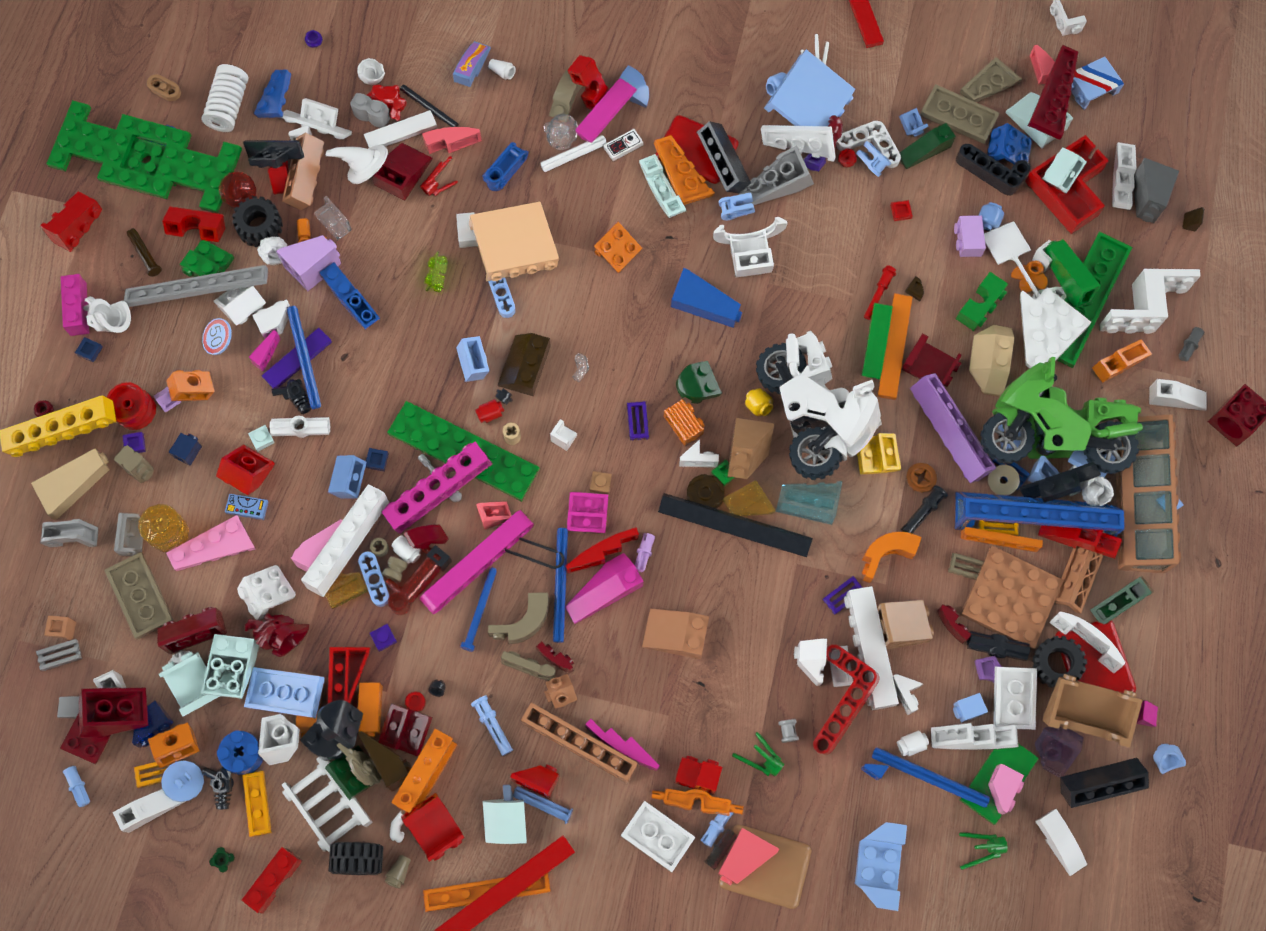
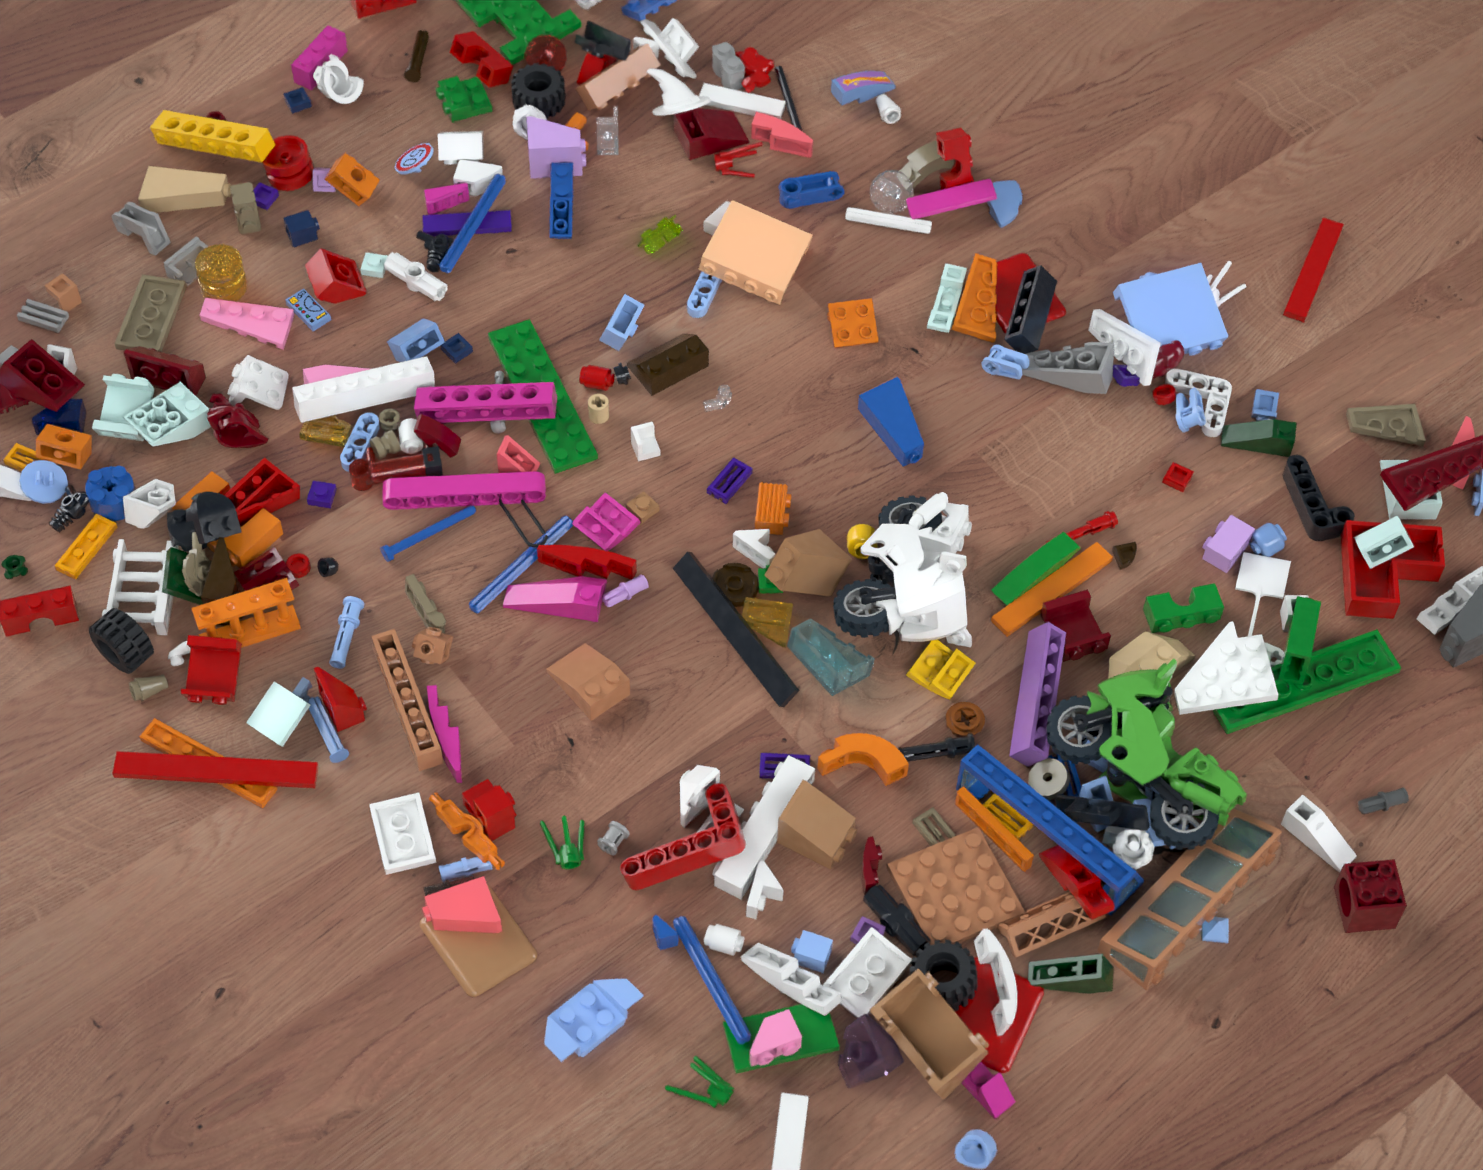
camera: 40 degrees right, 15 degrees down
light grey tile [124,265,268,307] -> none
light blue tile [244,667,325,718] -> none
white hair [357,58,385,85] -> none
dark tan arch [488,593,549,644] -> none
dark red slope [536,642,574,673] -> none
tile [604,129,643,161] -> none
dark green slope [676,361,722,404] -> none
white piece [713,217,787,278] -> none
dark tan plate [920,84,1000,144] -> none
blue bracket [987,123,1032,165] -> none
orange plate [1011,261,1048,293] -> none
black brick [1060,758,1149,808] -> none
orange slope [1092,339,1152,383] -> none
white bracket [1100,269,1200,334] -> none

